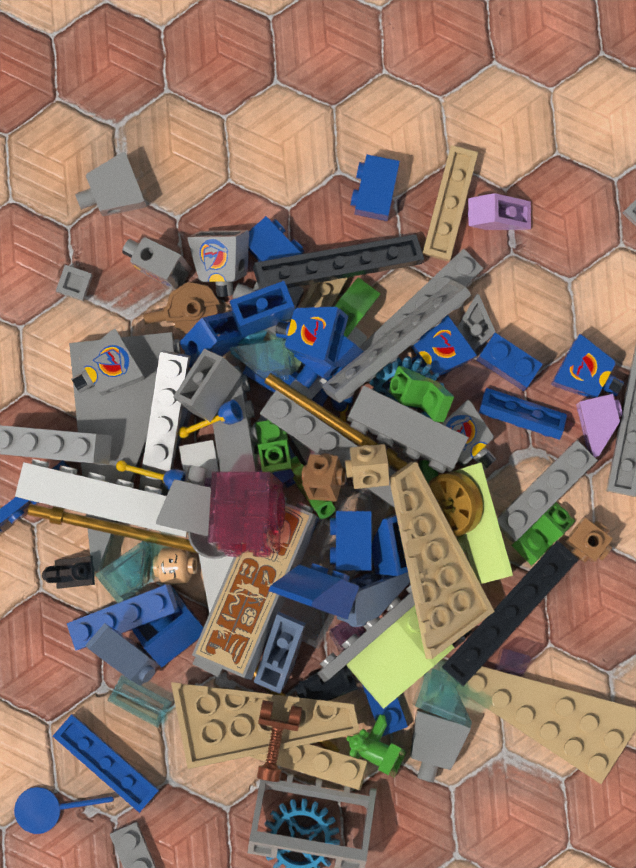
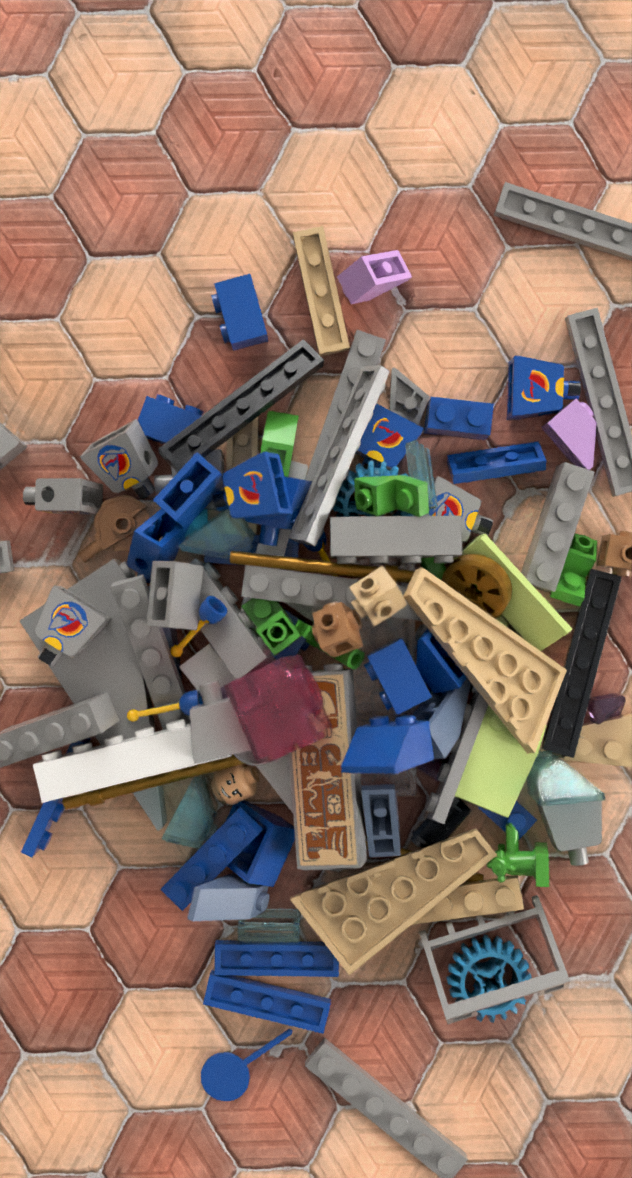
camera: 30 degrees left, 5 degrees up
black hinge [42,556,95,589] -> none
copper bar [257,700,302,782] -> none
none -> blue plate [214,940,339,977]
none -> clear light blue tile [405,440,438,510]

